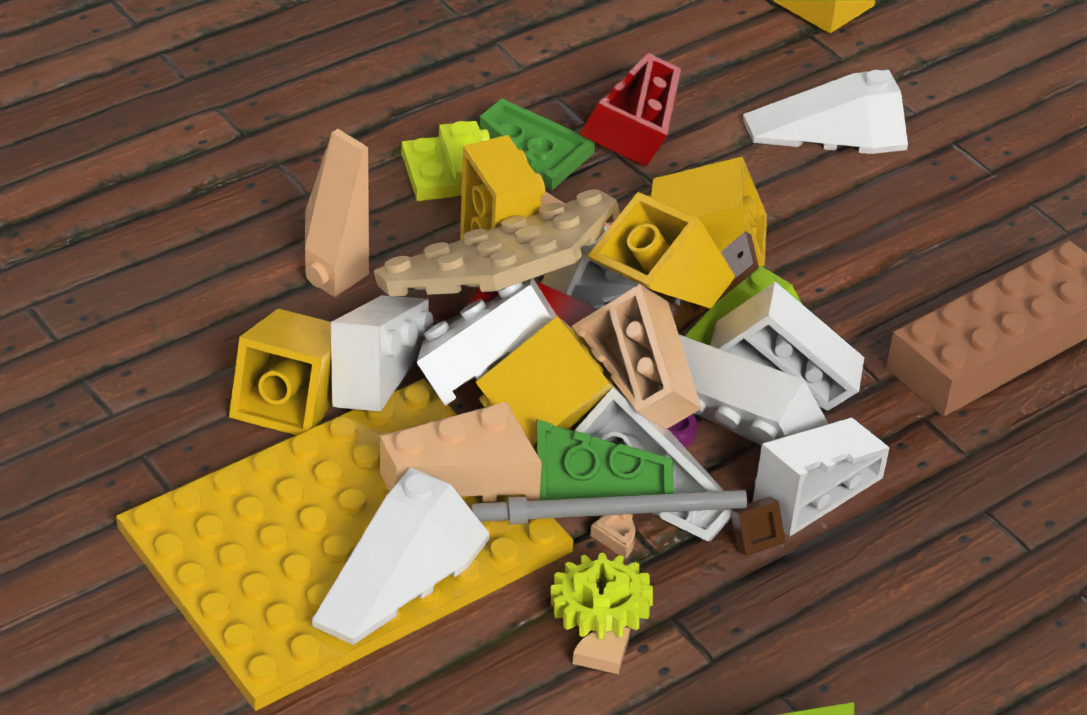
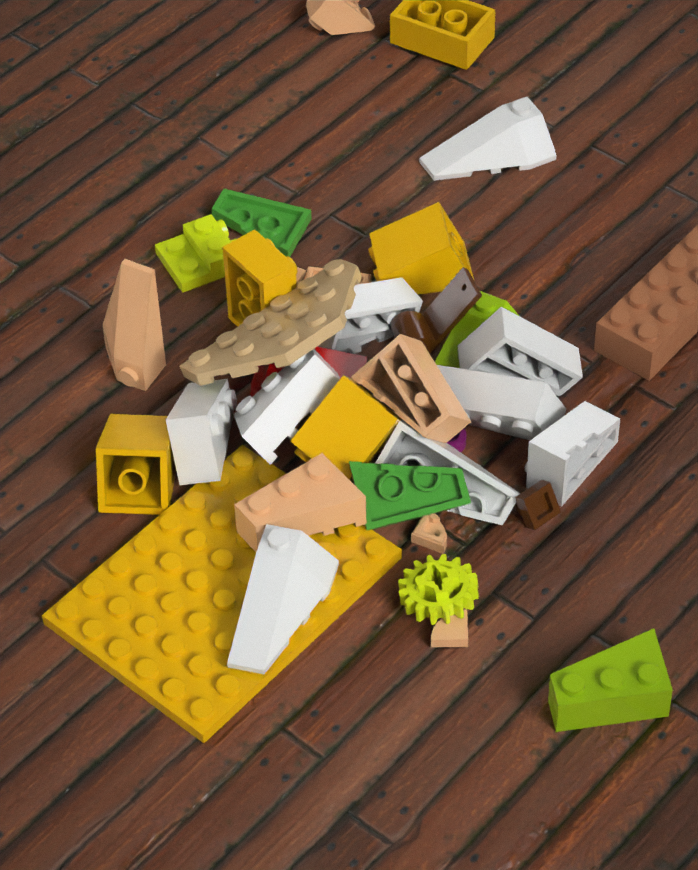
camera: 10 degrees left, 5 degrees up
light grey bar [472,490,747,525] -> none
red wedge [579,53,681,167] -> none
yellow slope [587,192,736,309] -> none

